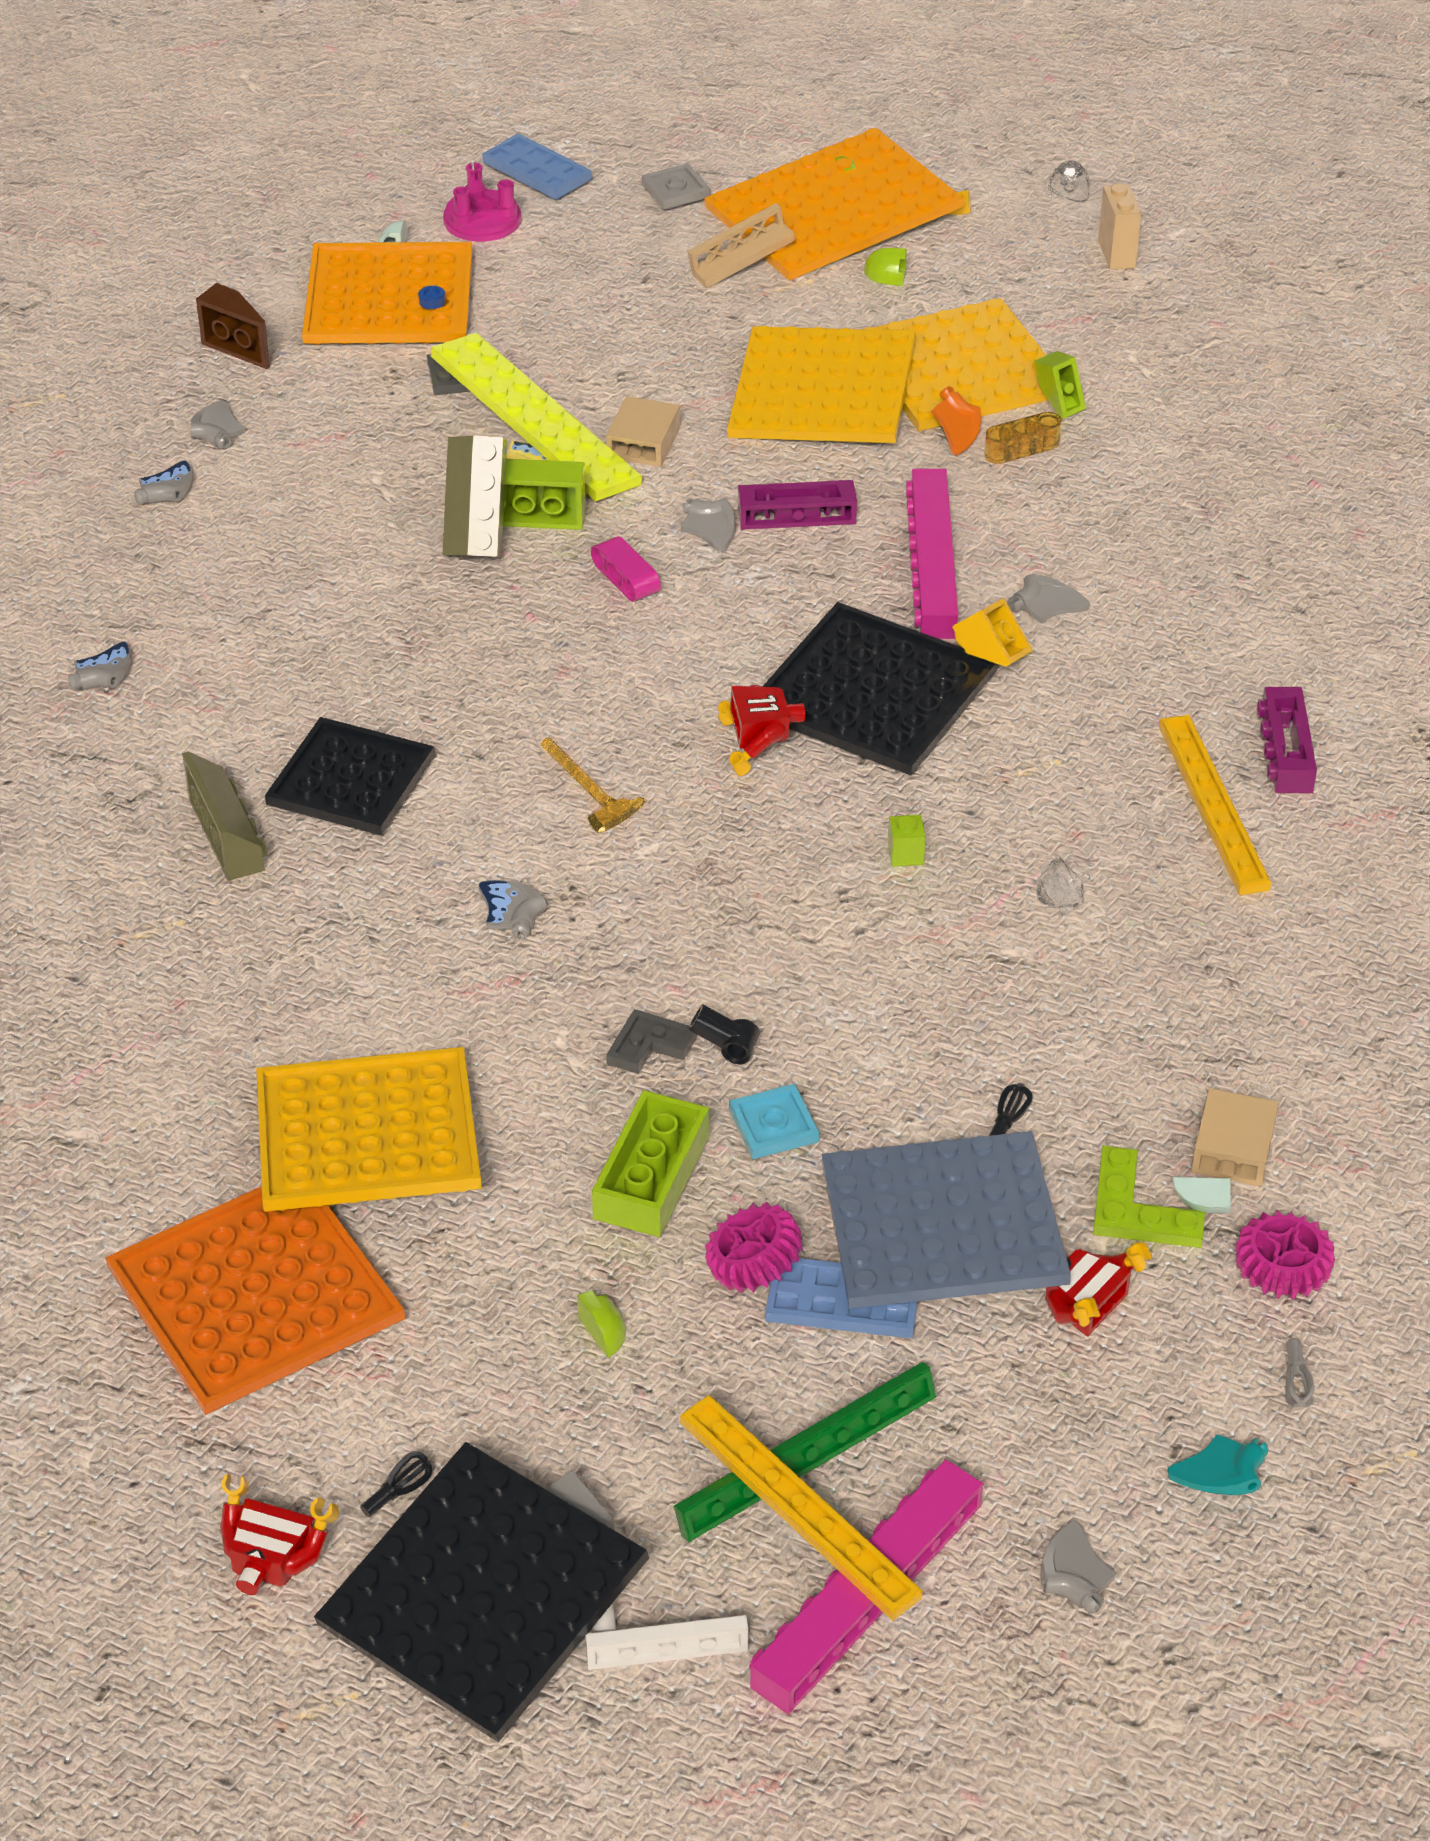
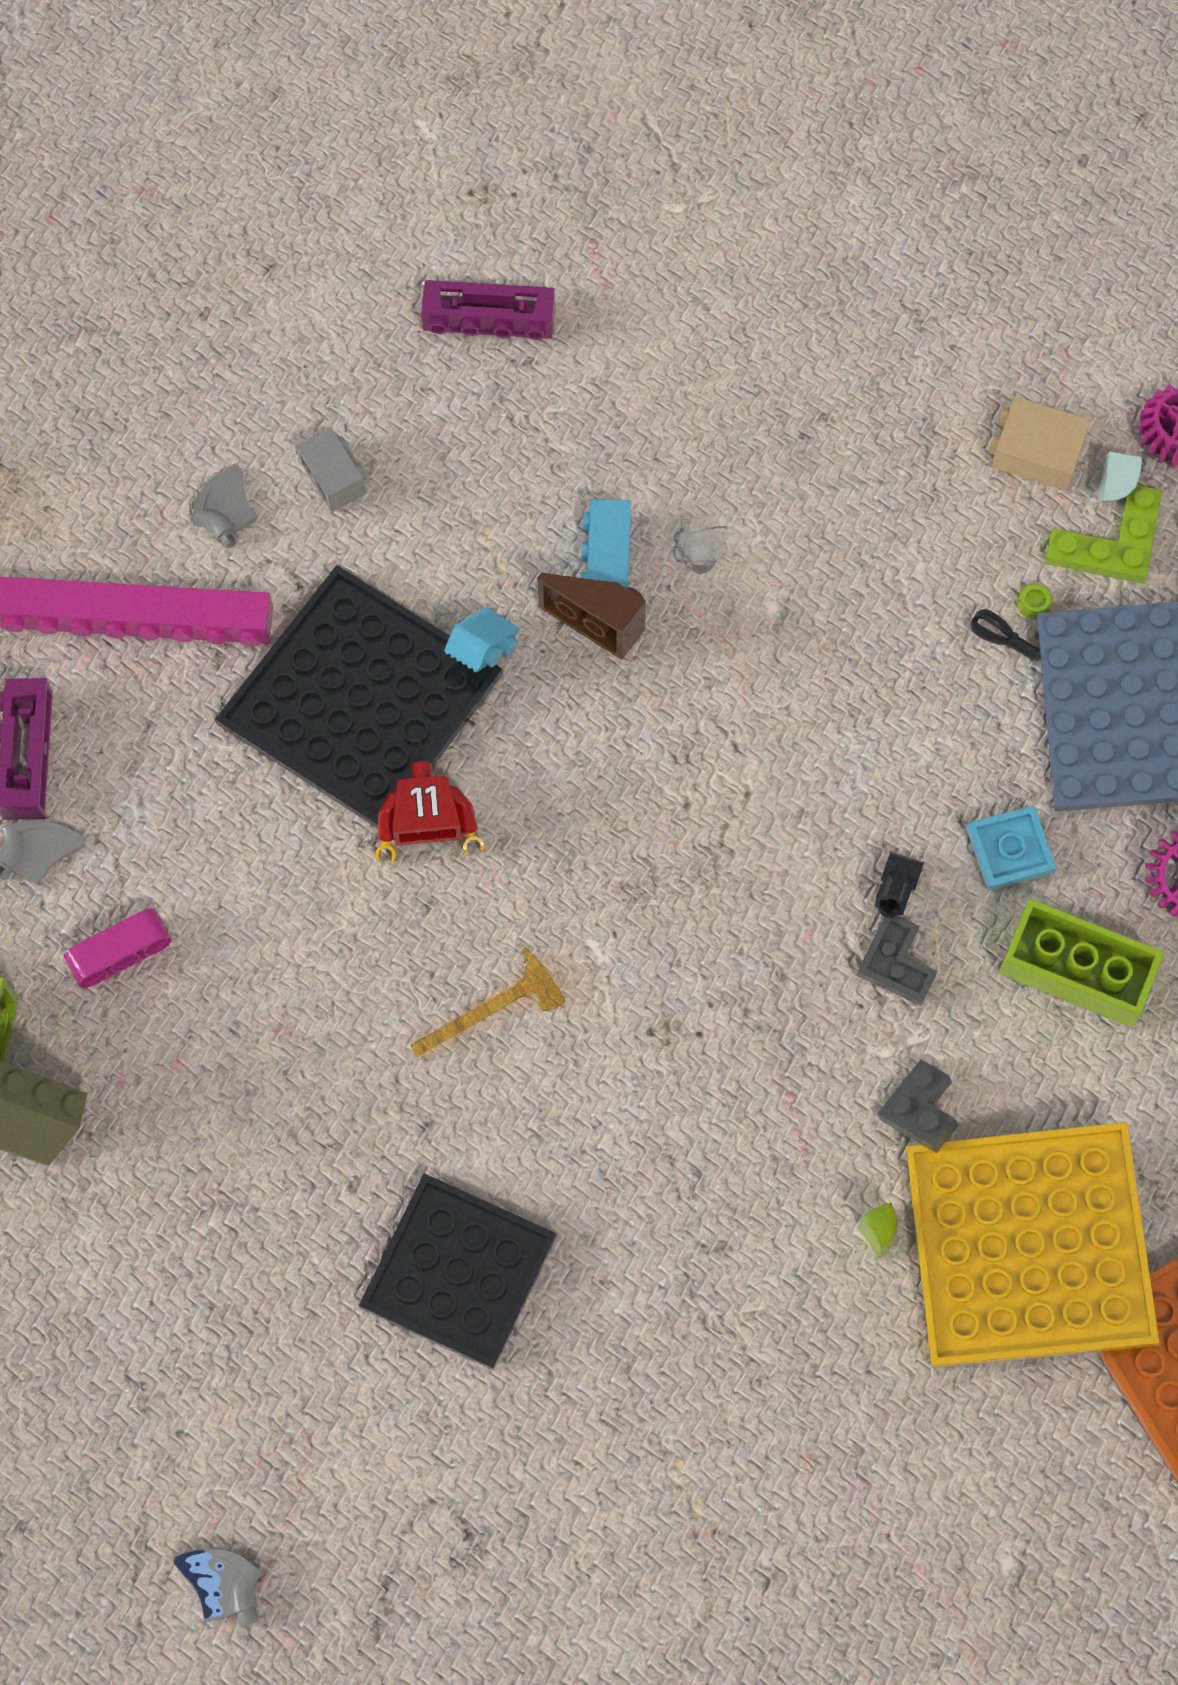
camera: 85 degrees left, 25 degrees up
olive slope [182,751,268,881] -> none
light grey arm [478,880,547,938] -> none
lime brick [888,815,926,867] -> none
yellow slope [952,598,1033,667] -> none
yellow tile [1159,714,1271,895] -> none
none -> light grey brick [296,428,367,512]
none -> medium azure brick [445,606,519,672]
none -> reddish brown slope [537,573,646,660]
none -> medium azure brick [581,499,631,588]
none -> lime brick [859,1202,897,1259]
none -> dark grey plate [877,1060,959,1153]
none -> lime tile [1017,584,1052,619]

